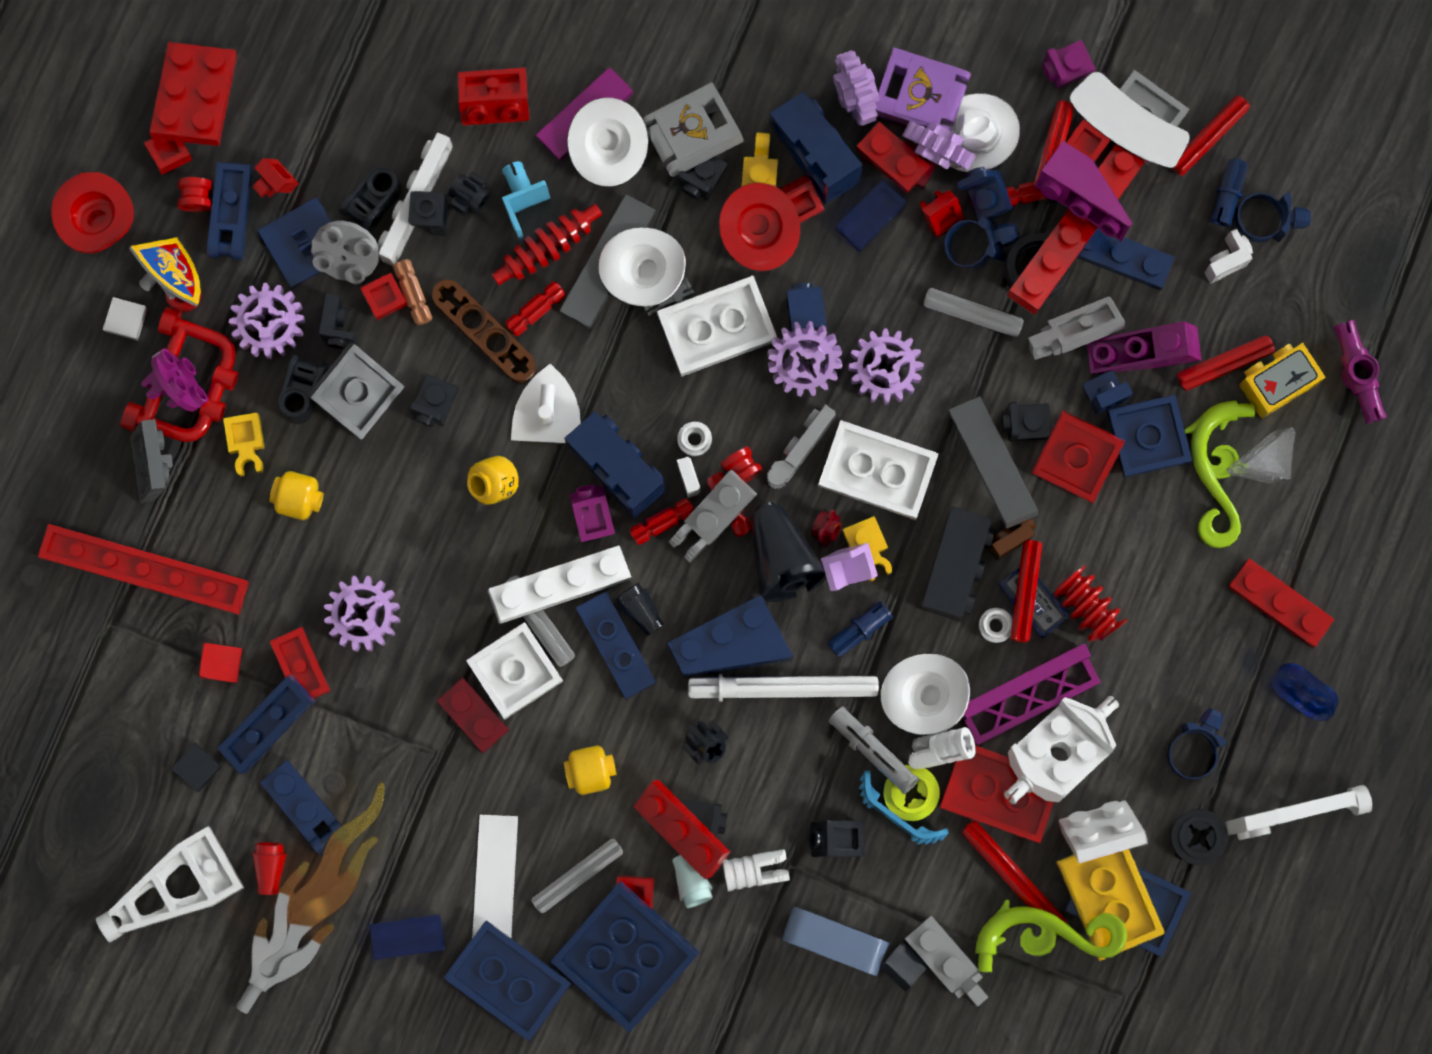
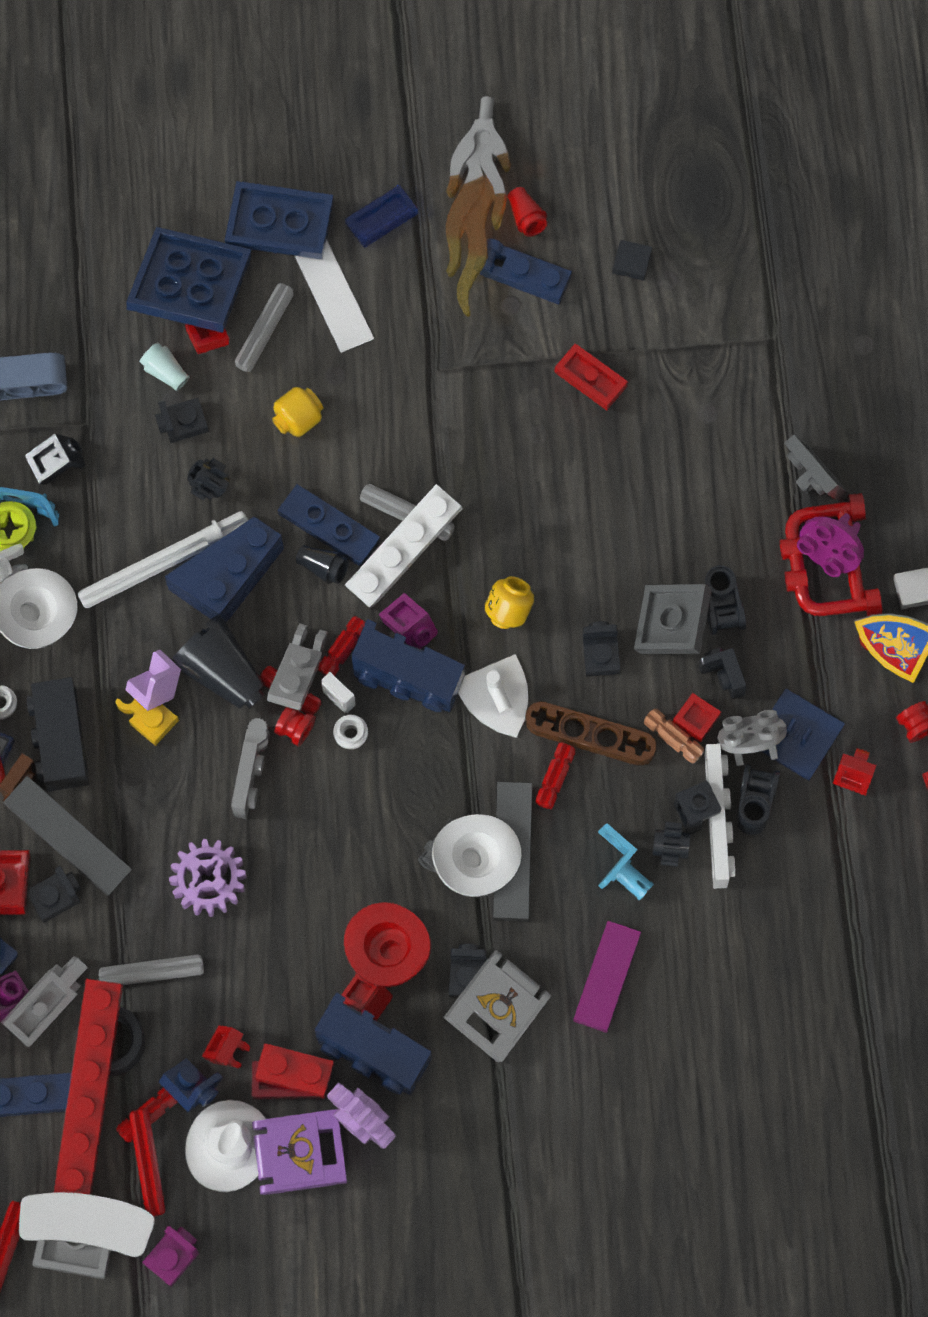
camera: 155 degrees right, 10 degrees down
red plate [38,524,249,615] -> none
white plate [96,826,245,942] -> none
red slope [199,643,242,683] -> none
dark blue plate [207,162,253,260] -> none
dark blue plate [217,675,316,774] -> none
yellow plate [223,413,265,476] -> none
lavender gear [229,283,306,359] -> none
yellow head [269,471,324,520] -> none
lavender gear [324,576,401,652] -> none
dark red plate [437,678,510,754] -> none
red bracket [458,68,530,125] -> none
white plate [466,622,563,719] -> none
red piece [491,204,602,286] -> none
white hat [568,98,648,186] -> none
red plate [634,779,730,880] -> none
white plate [657,276,777,377] -> none
white hinge [722,849,790,892] -> none
yellow plate [742,132,778,187] -> none
lavender gear [767,321,842,397] -> none
dark blue brick [786,283,827,332] -> none
dark red plate [811,510,841,547] -> none
white plate [818,420,939,520] -> none
dark blue axle [828,601,893,657] -> none
light grey pin [829,706,919,794] -> none
clear blue tile [835,179,907,252] -> none
lavender gear [903,121,976,170] -> none
dark blue piece [944,216,1020,269] -> none
magenta slope [1035,141,1132,242] -> none
red plate [1066,119,1111,163] -> none

